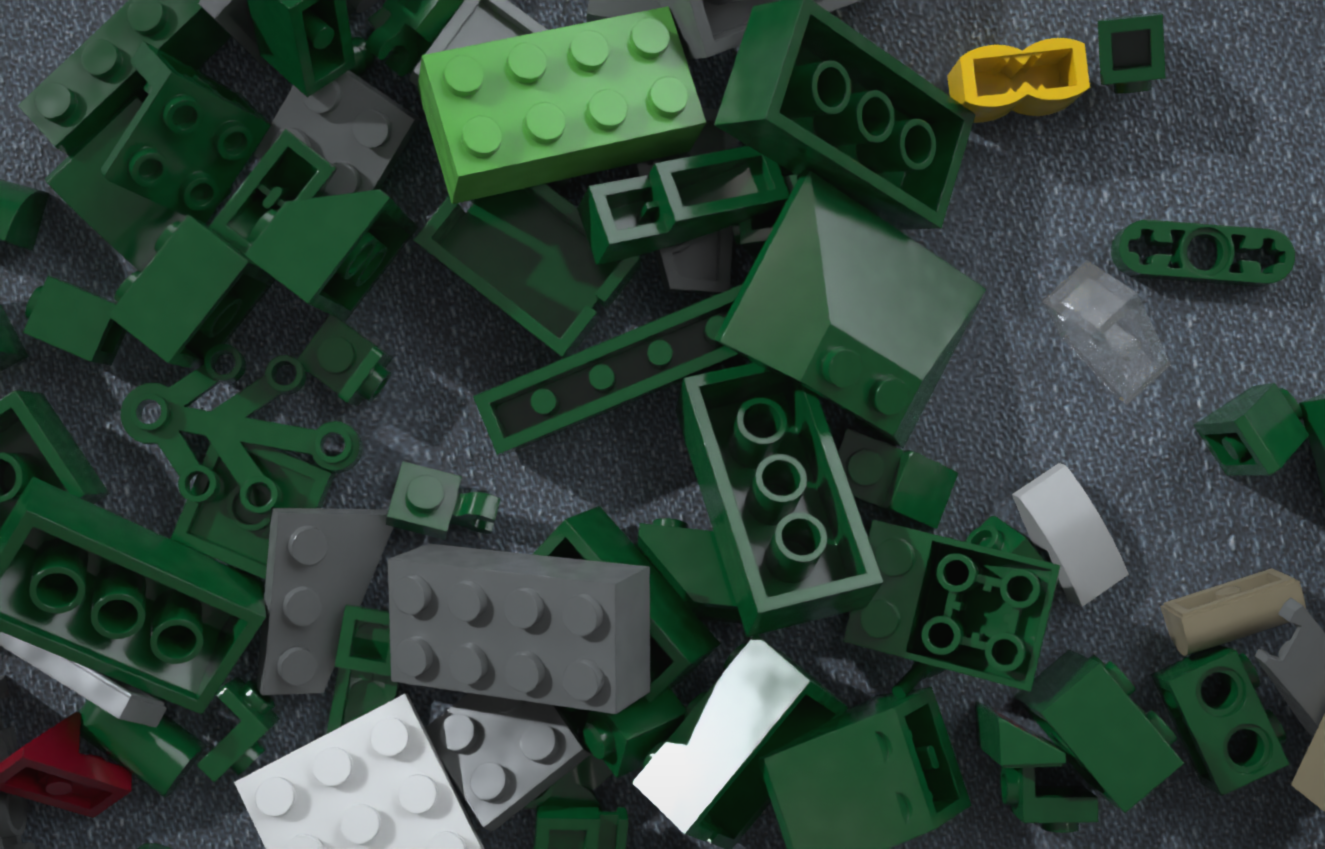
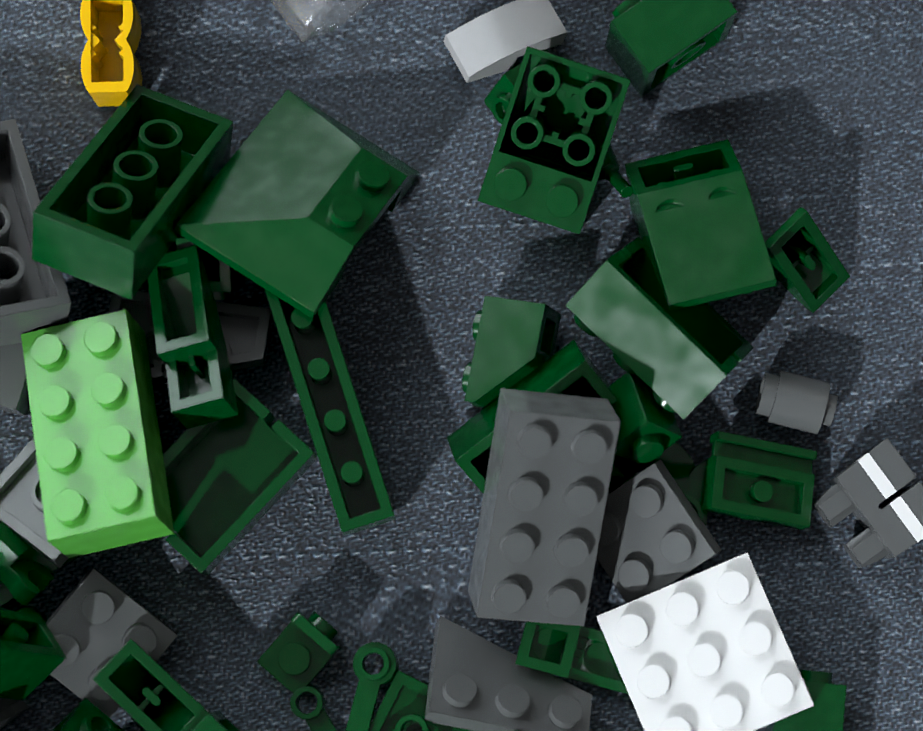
camera: 85 degrees left, 5 degrees down
dark green slope [244,189,418,322] -> none
dark green plate [386,461,501,540] -> none
dark green brick [675,363,883,637] -> none
dark green slope [837,428,958,529] -> none
dark green slope [975,701,1066,768] -> none
dark green bracket [1000,767,1099,833] -> none

